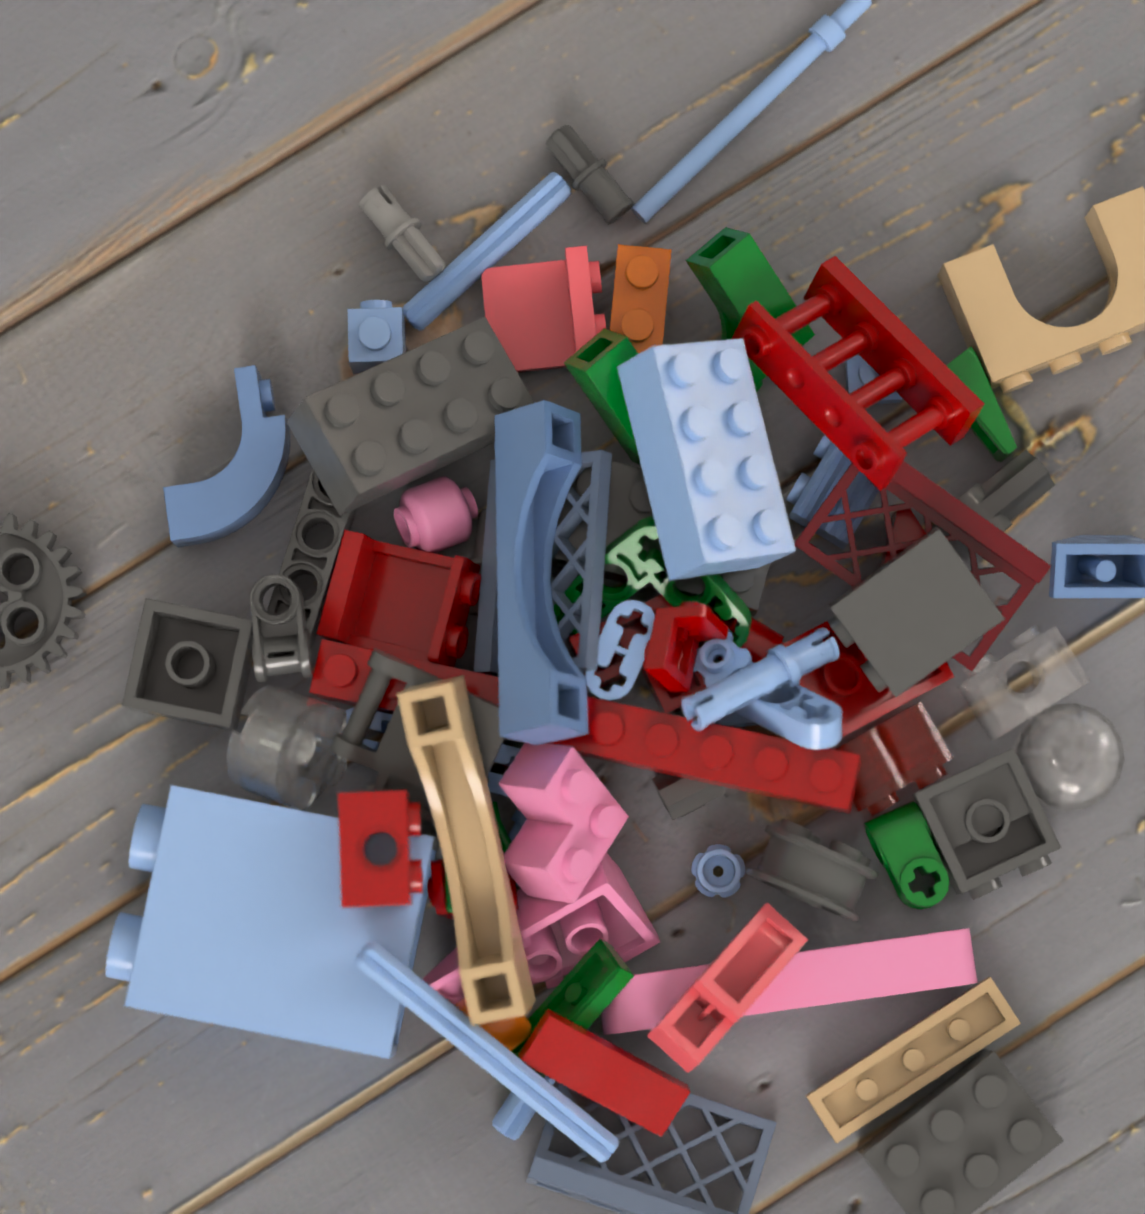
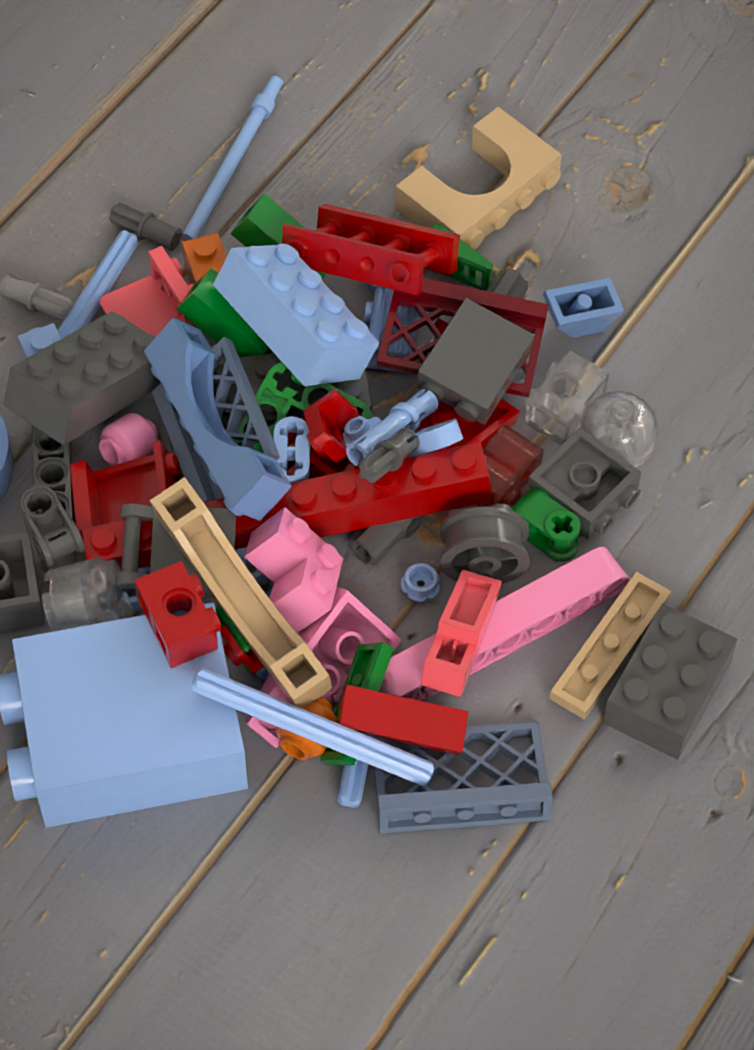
camera: 25 degrees left, 25 degrees down
none -> dark grey axle [358,428,420,483]

